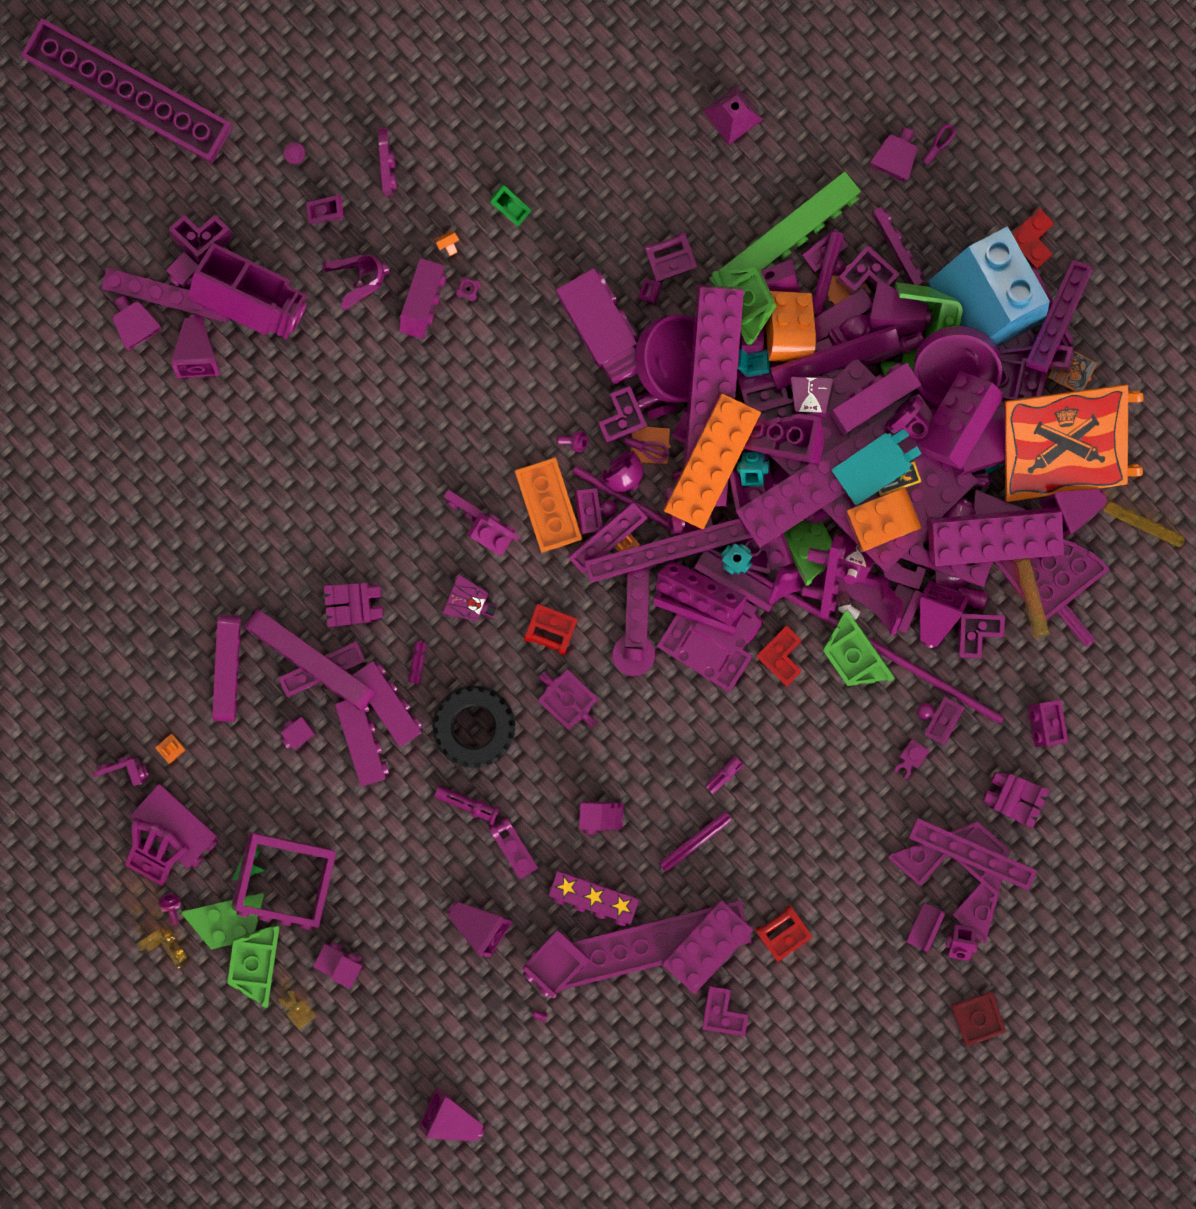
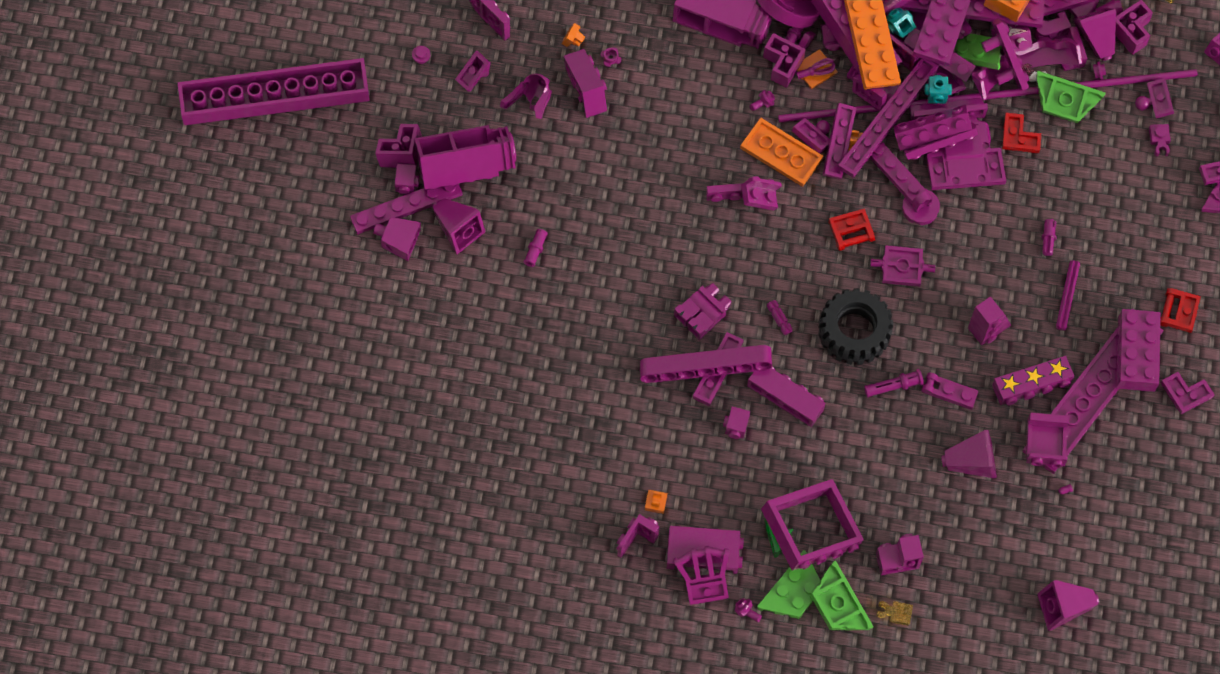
camera: 40 degrees left, 20 degrees down
clear yellow bracket [137,927,187,969] -> none
magenta beam [212,615,241,722] -> none
magenta brick [352,661,423,747] -> none
magenta torso [443,575,497,621] -> none
magenta cylinder [600,450,644,492] -> none
none -> magenta pin [523,229,548,267]
none -> magenta plate [1093,61,1106,80]

